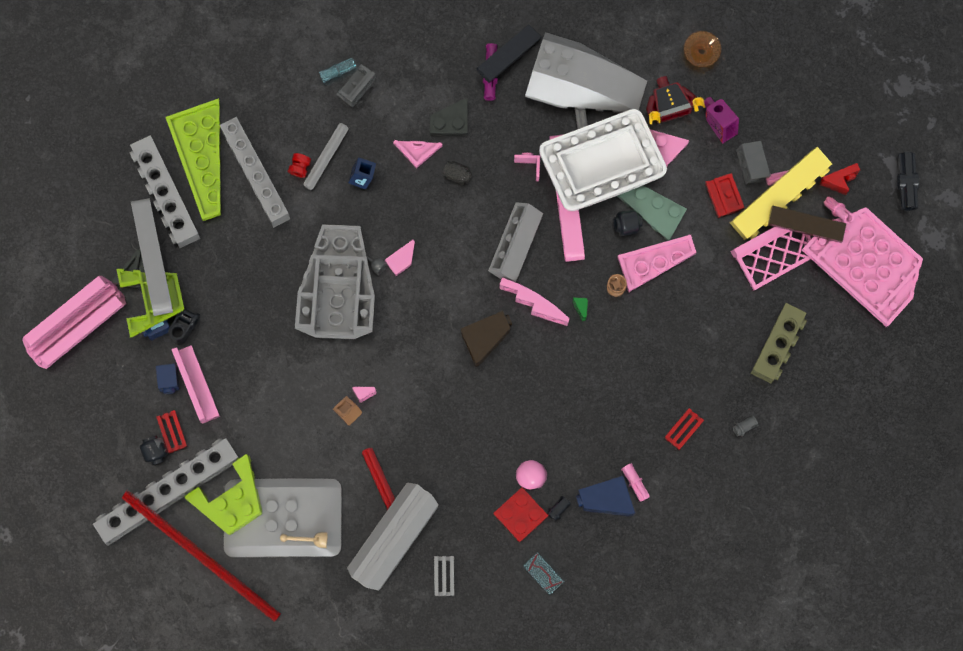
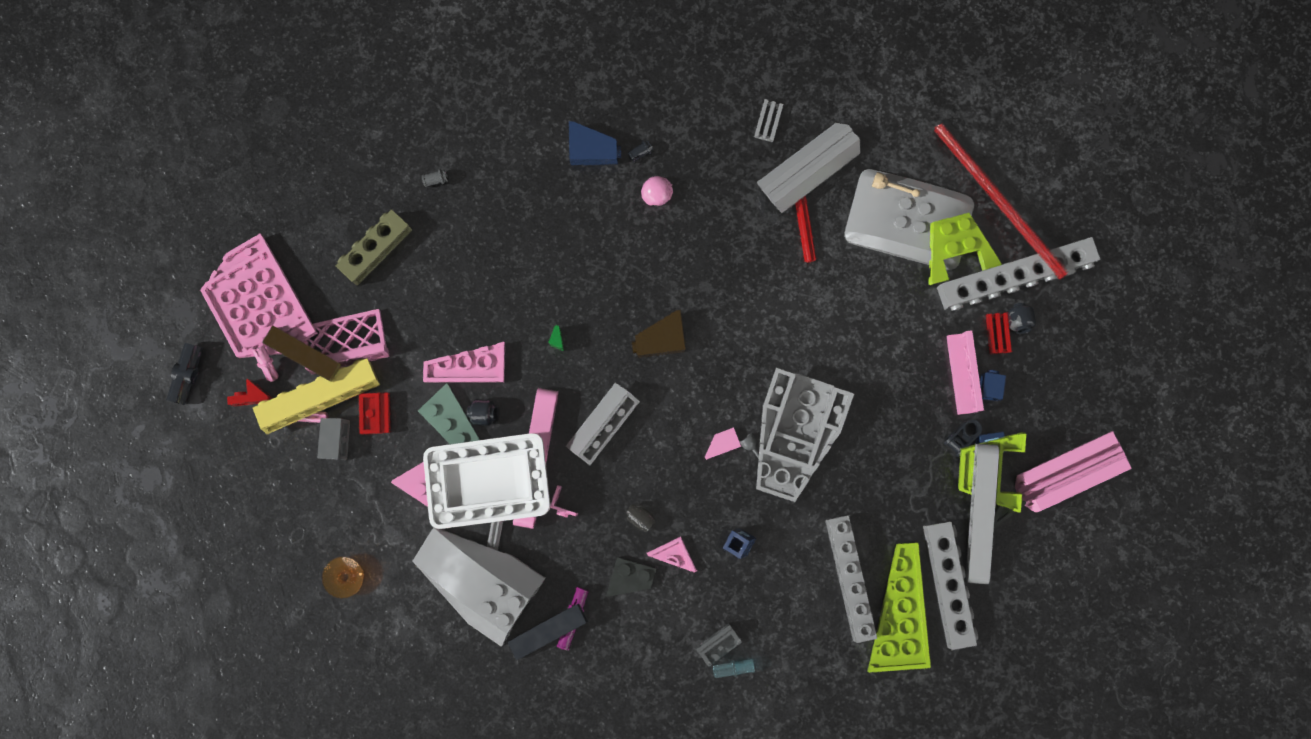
camera: 160 degrees left, 5 degrees up
red wheel [288,153,311,178] -> none
light grey axle [303,123,349,190] -> none
medium nougat slope [333,396,362,425] -> none
bright pink slope [352,387,376,403] -> none
red plate [493,487,548,543] -> none
bright pink slope [500,278,569,326] -> none
clear light blue tile [523,553,564,595] -> none
medium nougat wheel [607,274,627,297] -> none
bright pink axle [621,463,649,502] -> none
torso [646,76,705,124] -> none
red tile [664,408,704,450] -> none
magenta torso [704,97,739,144] -> none

